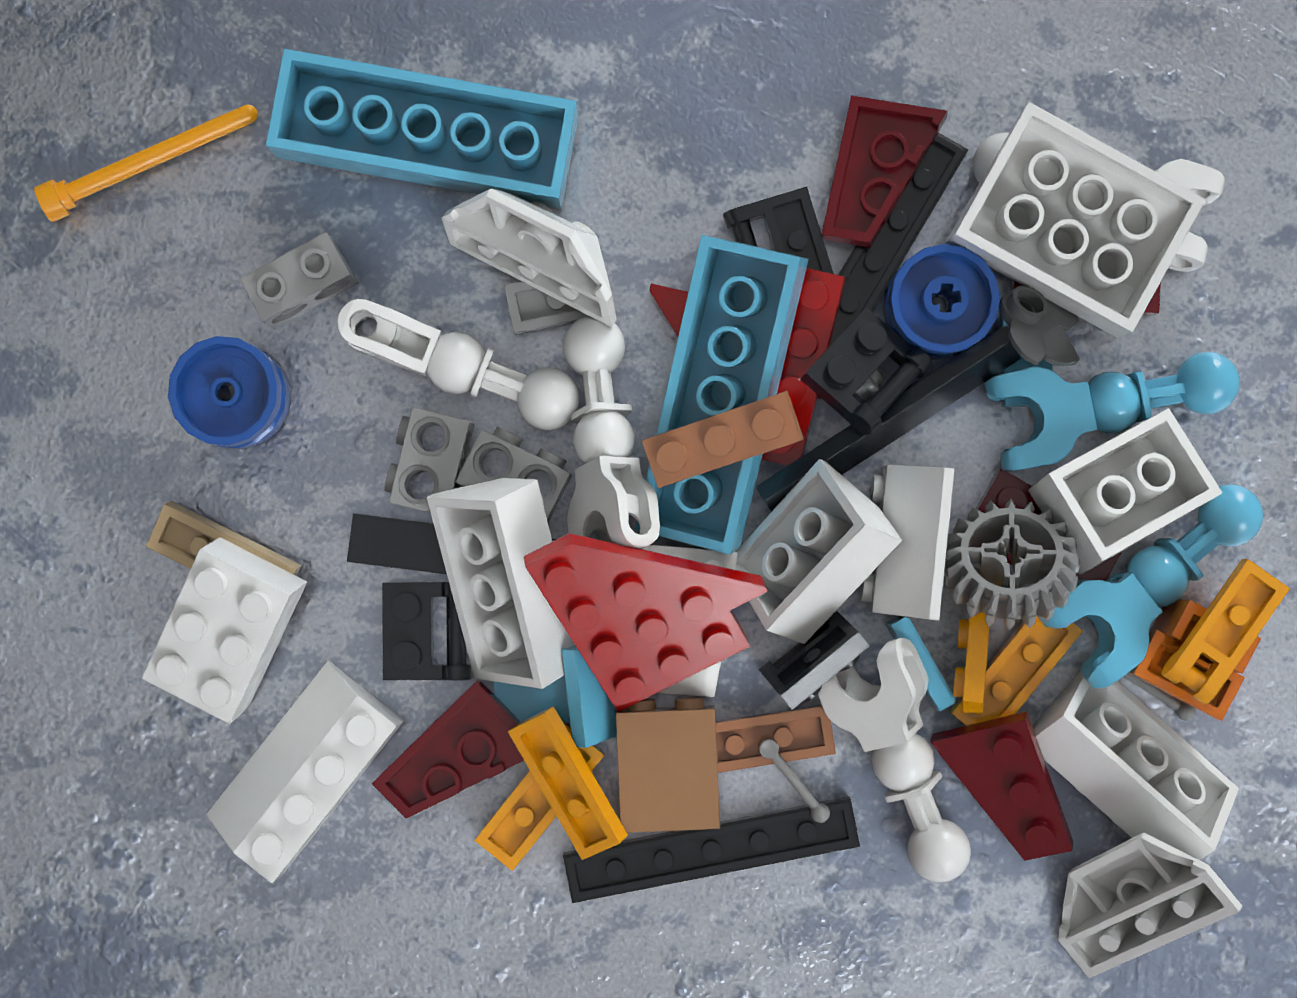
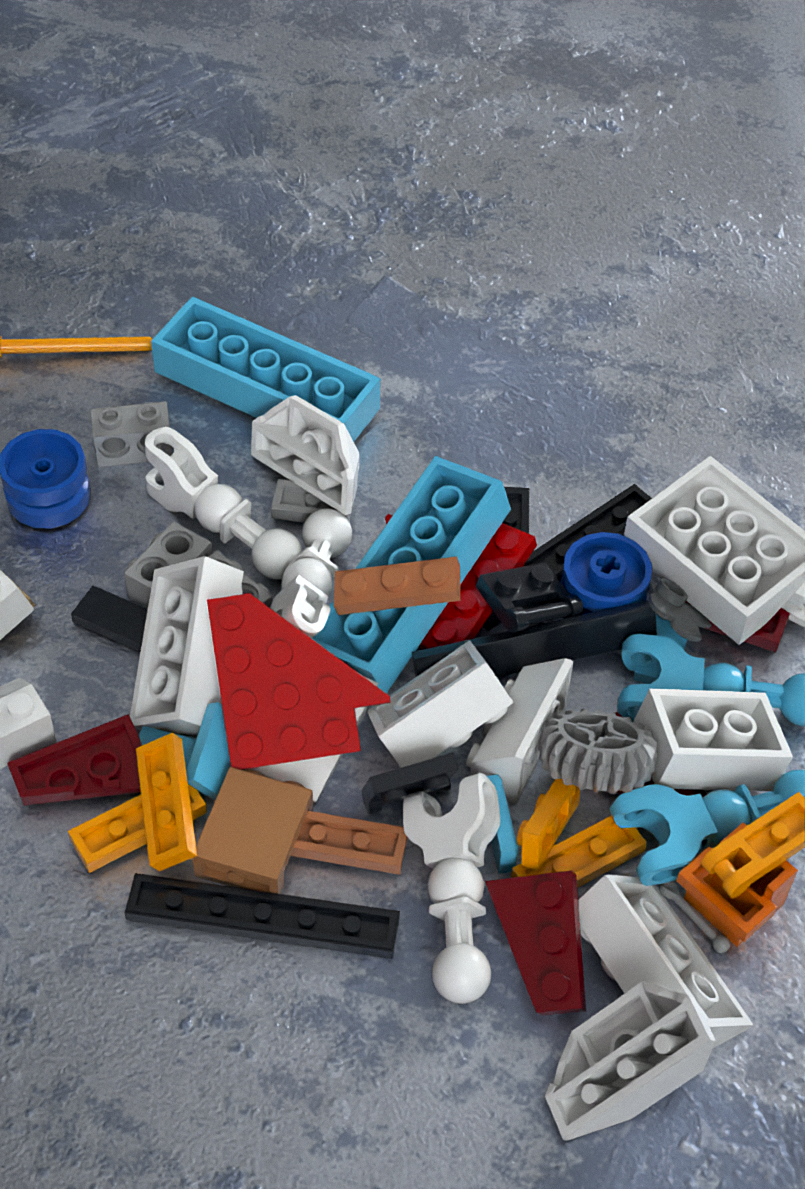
camera: 15 degrees right, 35 degrees down
black plate [382,582,471,681] -> none
light grey hinge [759,738,830,823] -> none
dark red wing [822,95,948,248] -> none

